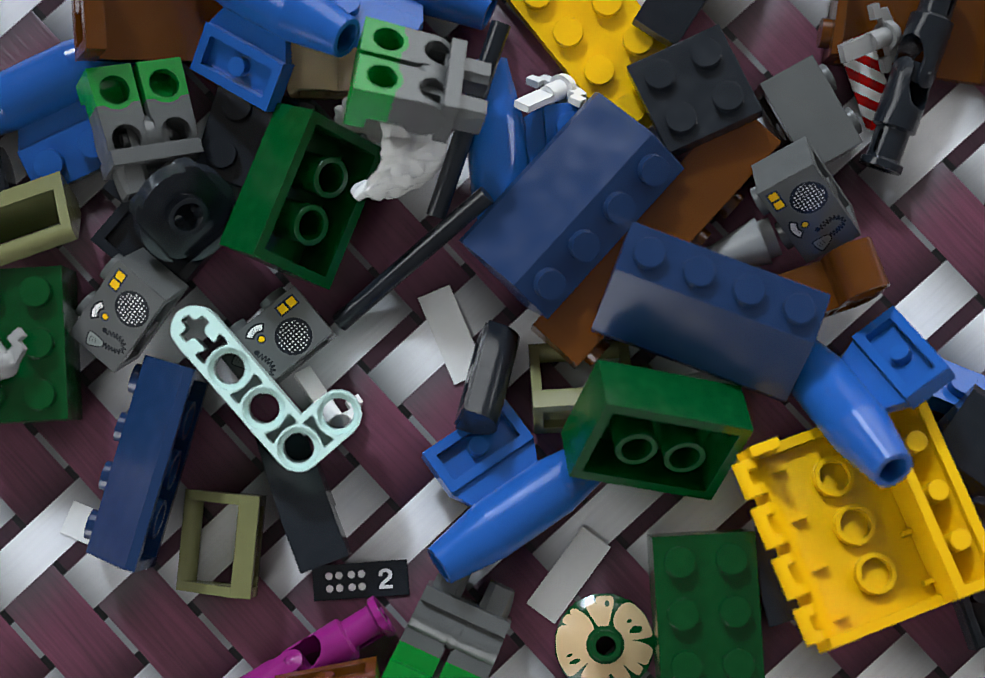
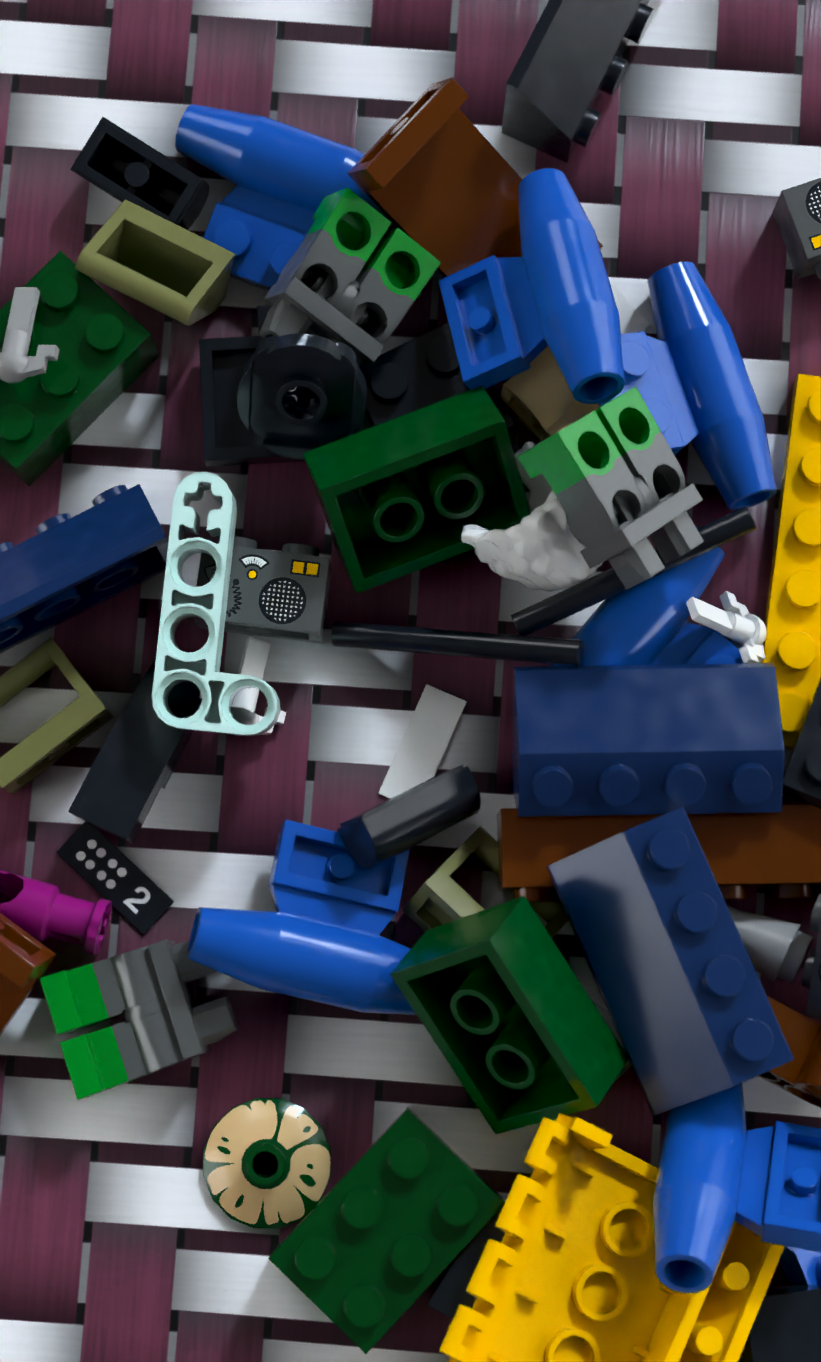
camera: 45 degrees right, 5 degrees down
dark grey brick [69,247,189,373] -> none
white sticker [527,527,611,624] -> none

